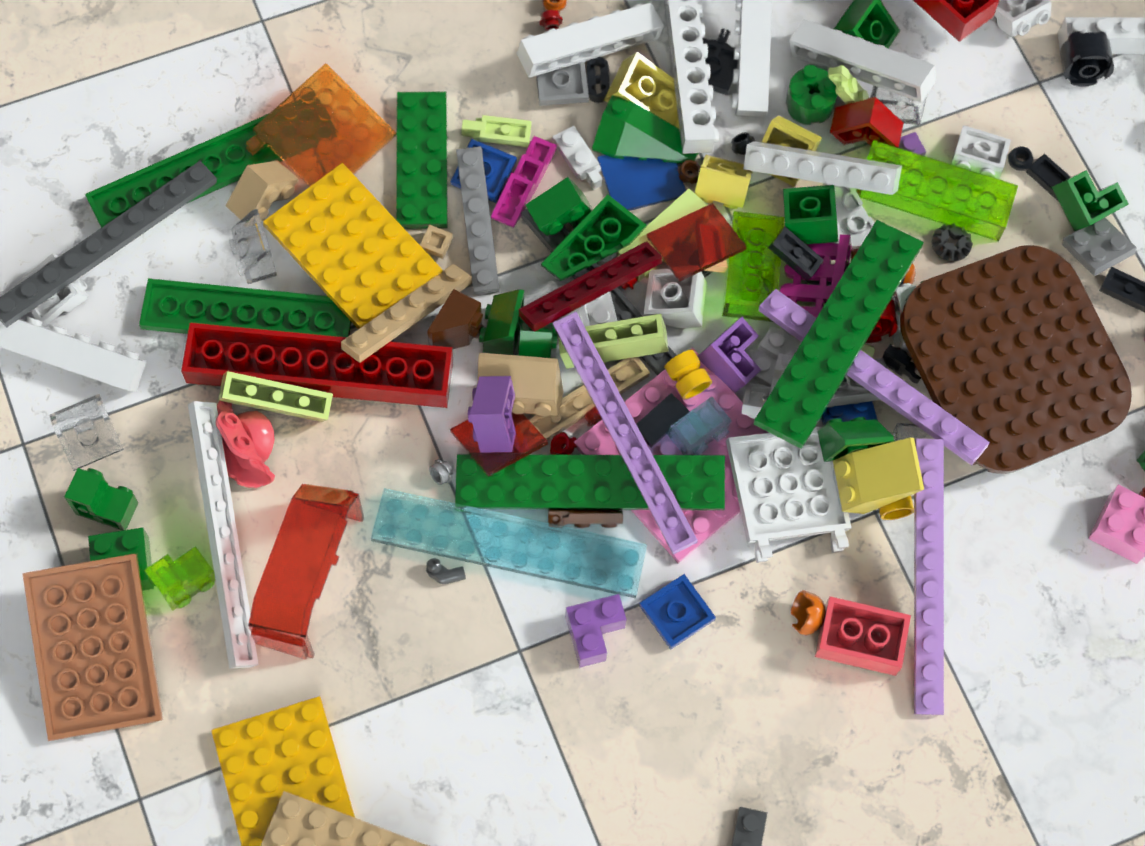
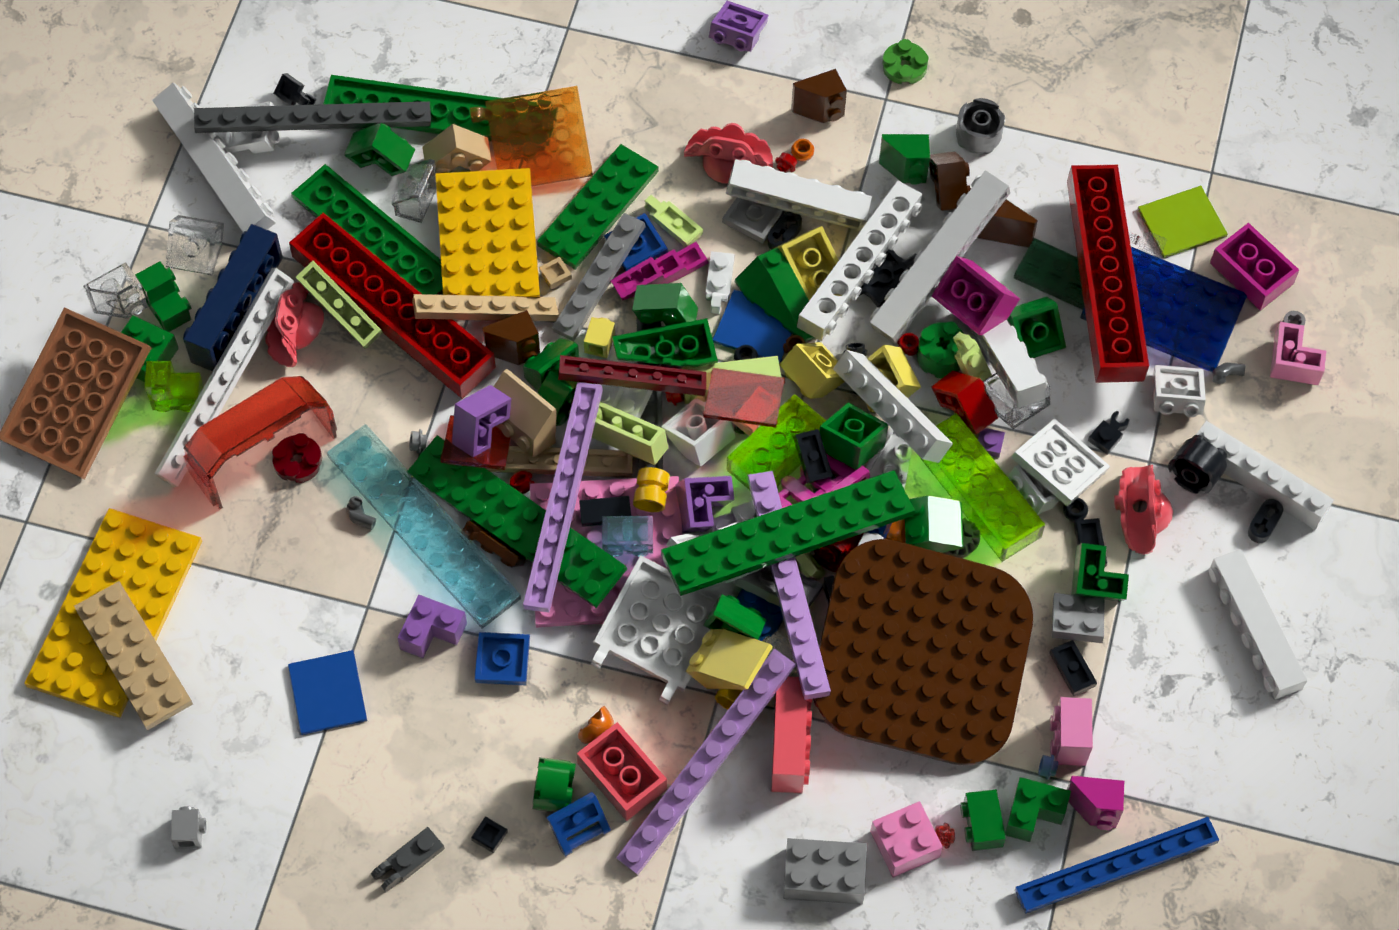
camera: 40 degrees right, 5 degrees down
none -> clear slope [83,262,148,319]
none -> dark blue brick [183,224,283,371]
none -> dark red plate [272,433,322,483]
none -> black plate [273,73,317,105]
none -> blue piece [288,650,367,735]
none -> green brick [344,123,415,176]
none -> black tile [471,816,508,853]
none -> green brick [532,757,576,812]
none -> blue plate [546,792,611,857]
none -> light yellow brick [584,317,615,359]
none -> coral piece [684,123,773,183]
none -> black plate [734,345,758,361]
none -> coral brick [771,676,812,794]
none -> light grey brick [783,838,867,904]
none -> red plate [897,333,919,356]
none -> slope [905,496,963,552]
none -> dark pink slope [931,256,1020,336]
none -> white plate [1011,419,1110,506]
none -> black plate [1088,411,1130,455]
none -> coral piece [1114,465,1173,555]

